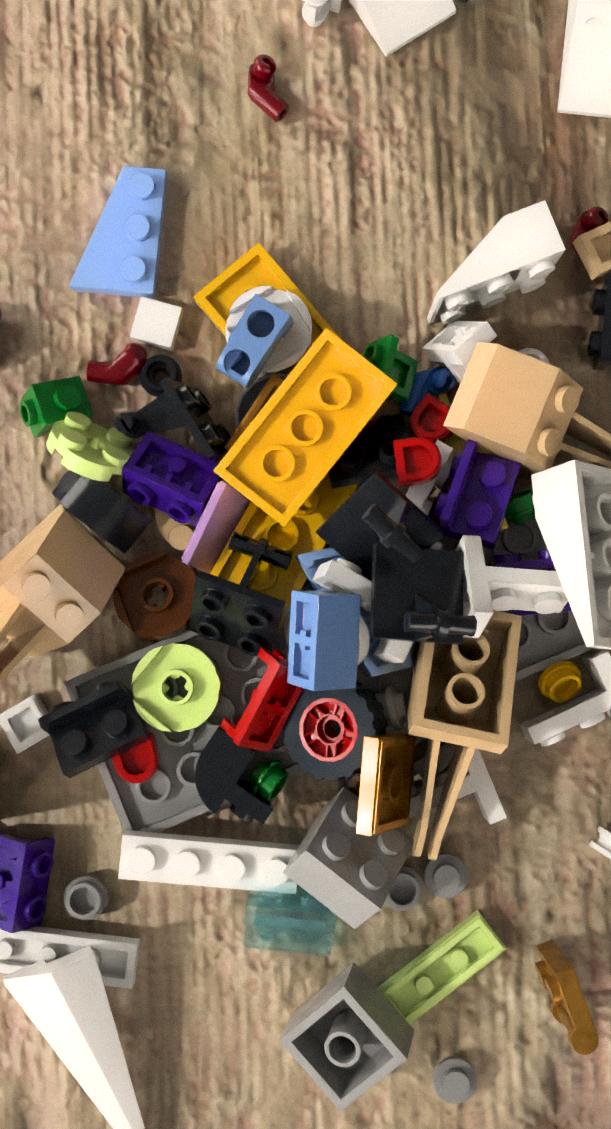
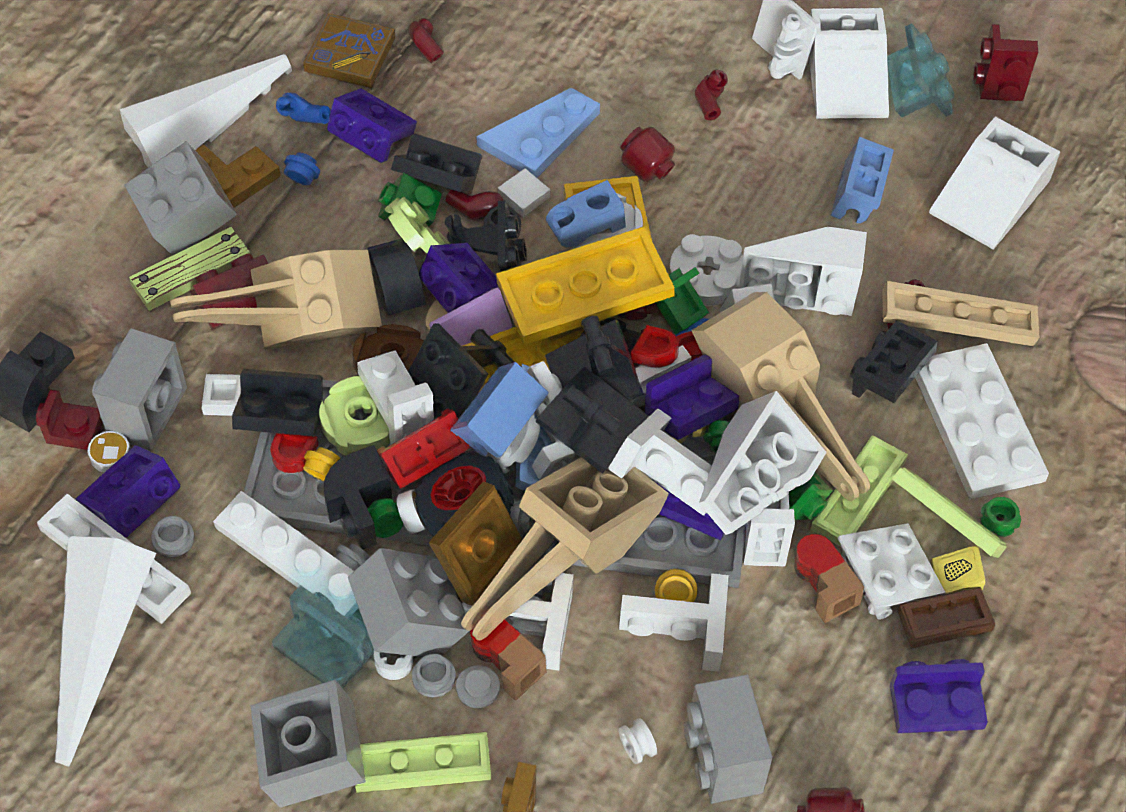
camera: 25 degrees right, 30 degrees down
none -> yellow plate [303,447,341,481]
none -> light grey plate [335,544,370,571]
none -> white bracket [357,350,434,445]
none -> black bracket [391,134,482,192]
none -> white tile [397,489,427,534]
none -> leg [470,619,547,701]
none -> dark red head [620,127,675,182]
none -> white plate [669,234,743,306]
none -> medium blue hinge [830,137,894,223]

